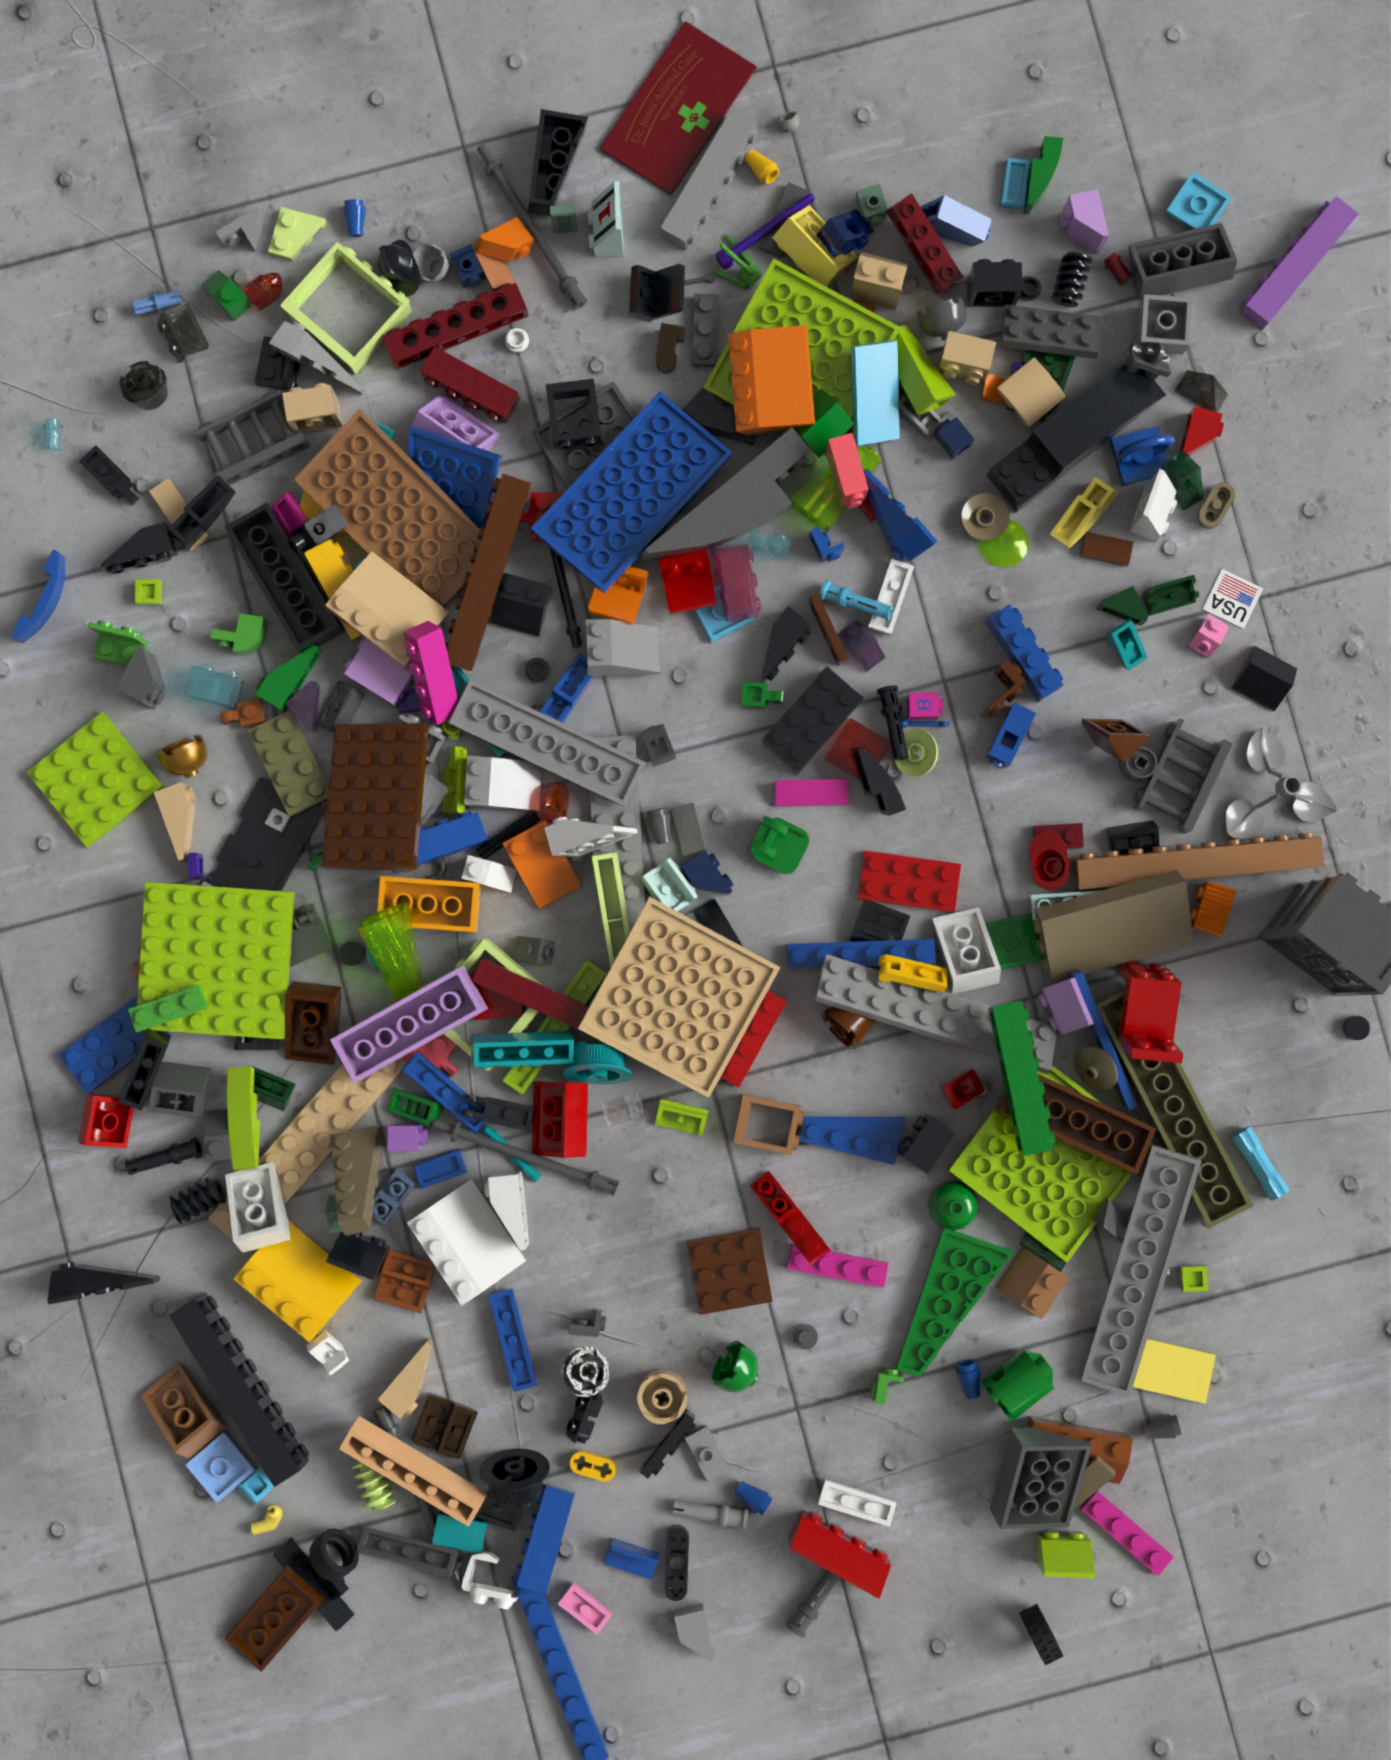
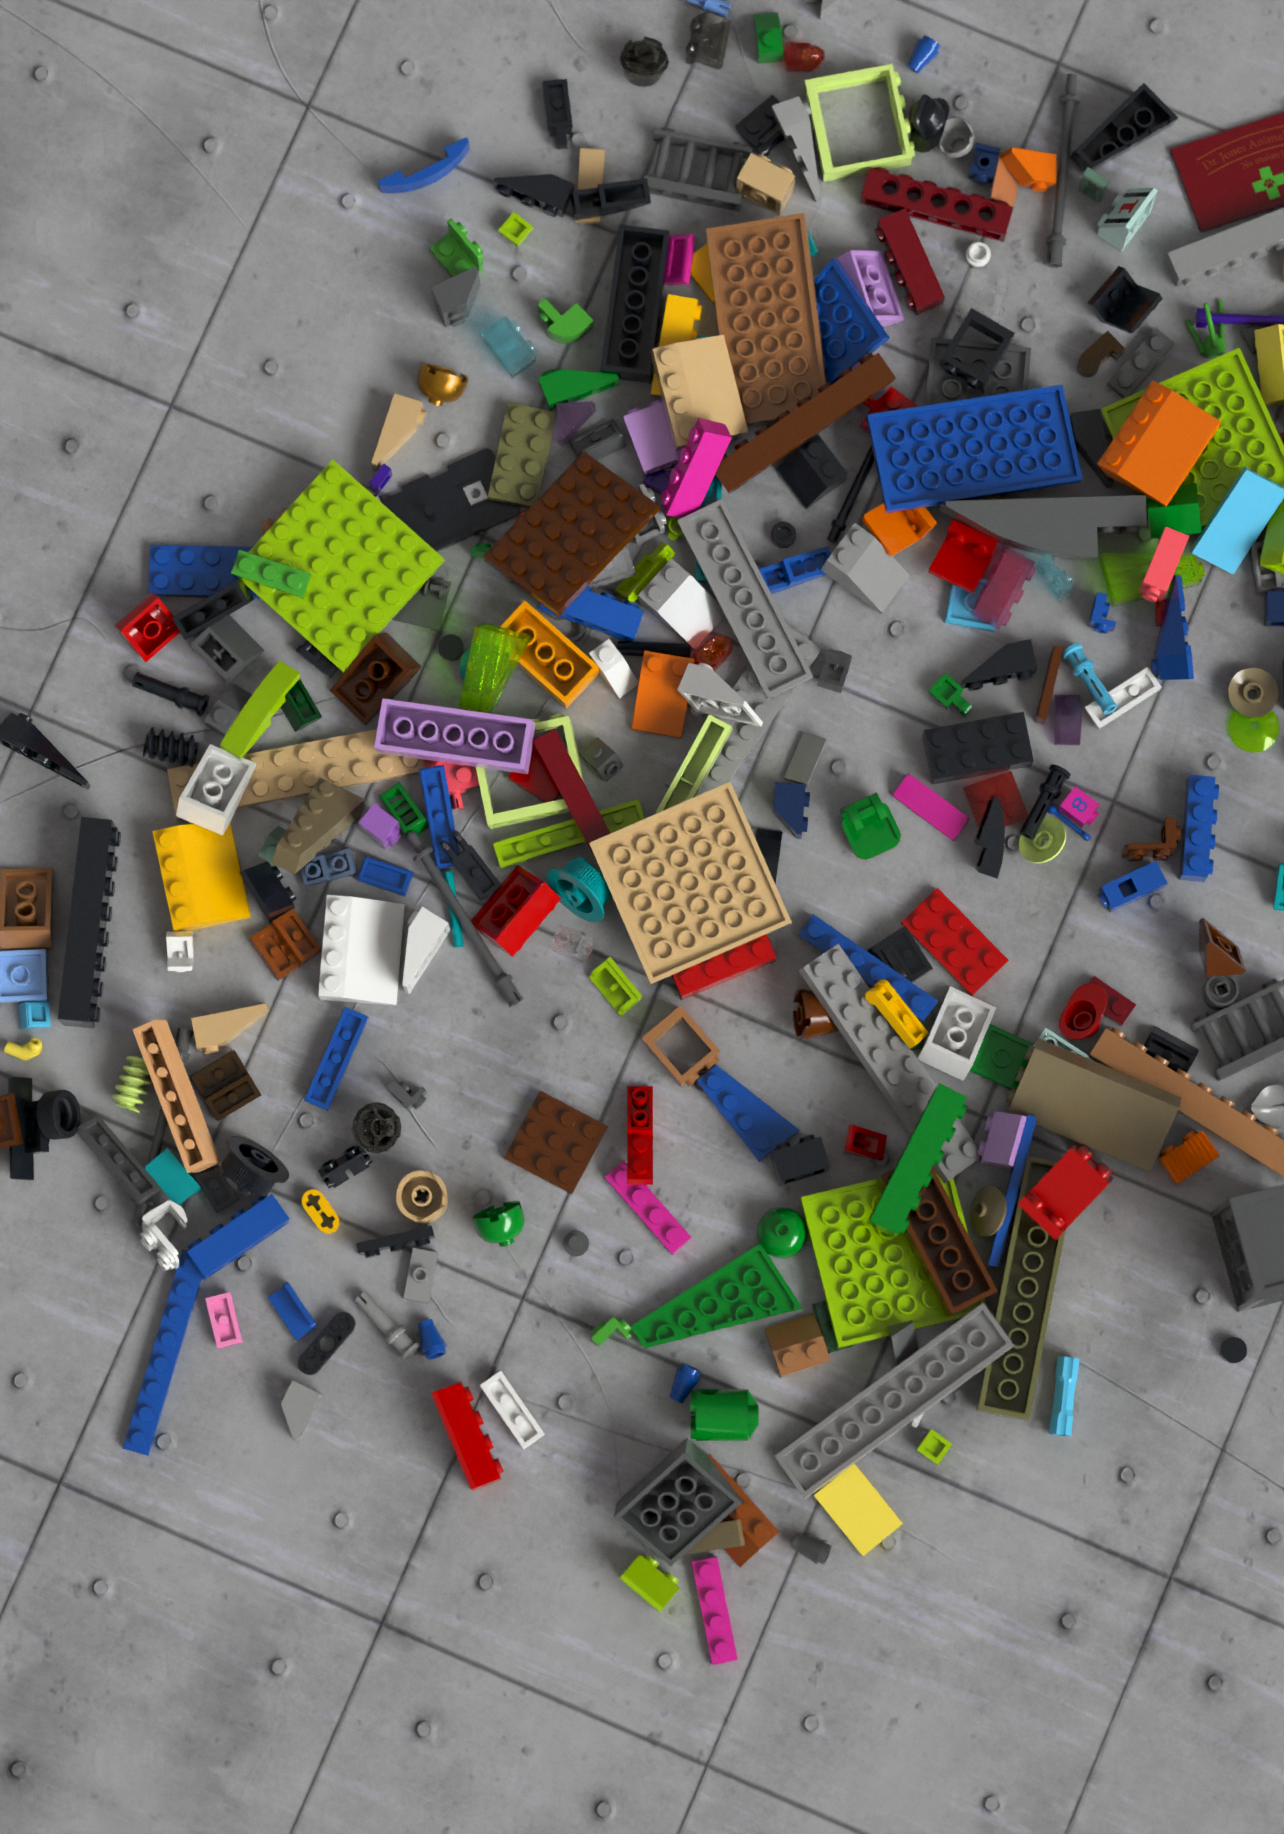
camera: 35 degrees right, 5 degrees down
lime plate [26,711,164,848] -> none
clear light blue pin [43,419,63,451] -> none
dark orange plate [220,698,266,728] -> none
yellowish green wing [268,207,327,261] -> none
black torso [288,504,349,553] -> none
teal brick [471,1031,574,1068] -> none
light aqua bracket [640,857,698,911] -> none
dark grey cone [646,807,671,845] -> none
dark grey hinge [684,272,715,285] -> none
dark grey pin [786,1570,840,1638] -> none
black tyre [1019,1604,1064,1666] -> none

